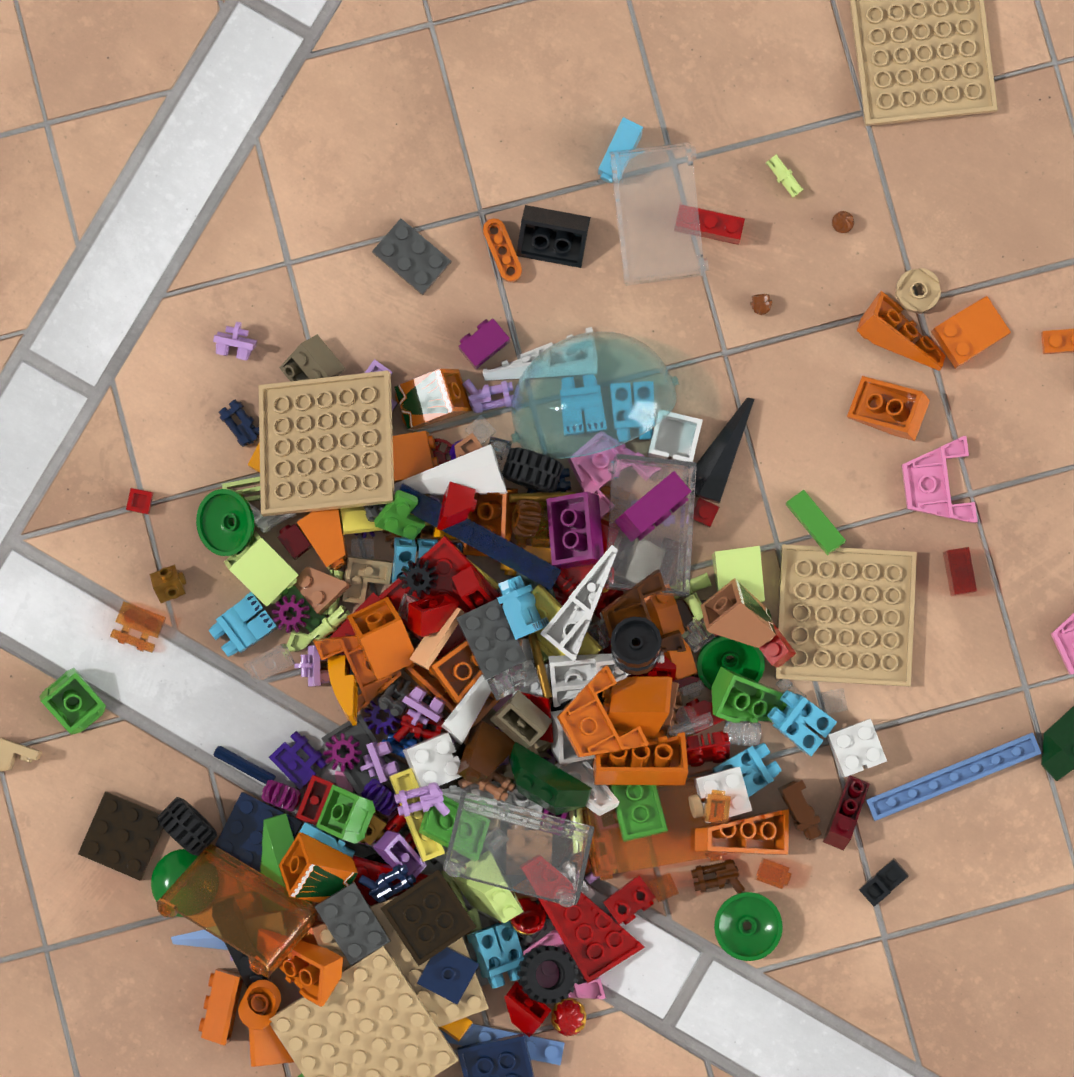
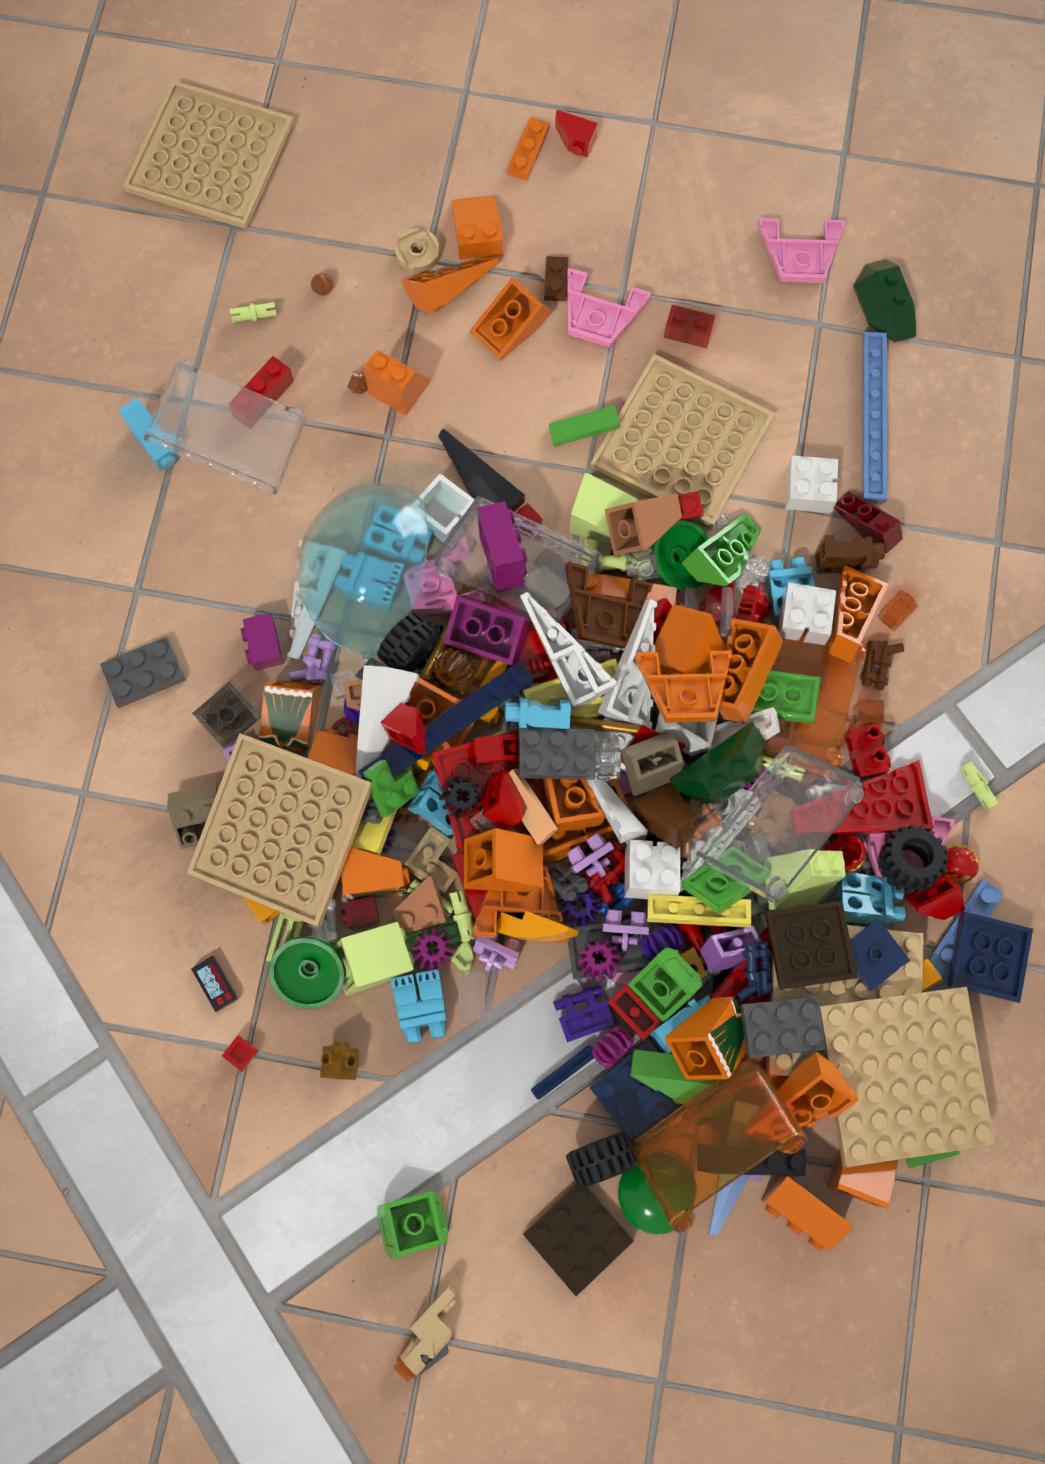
camera: 65 degrees left, 10 degrees down
clear orange plate [110,601,166,653] -> none
lavender hips [213,322,257,360] -> none
dark blue piece [218,399,259,447] -> none
orange piece [238,980,281,1030] -> none
lavender piece [394,782,450,817] -> none
orange plate [483,218,522,282] -> none
black slope [516,205,591,268] -> none
black wheel [611,617,662,675] -> none
tan tile [688,794,704,818] -> none
clear orange brick [703,790,731,824] -> none
green dish [714,892,783,961] -> none
medium azure hips [767,690,837,757] -> none
clear tile [821,688,848,714] -> none
black slope [859,858,909,907] -> none
none -> tile [191,956,239,1013]
none -> clear smoke slope [192,681,261,749]
none -> orange slope [363,350,431,416]
none -> reddish brown plate [544,256,568,301]
none -> yellowish green pin [959,761,999,810]

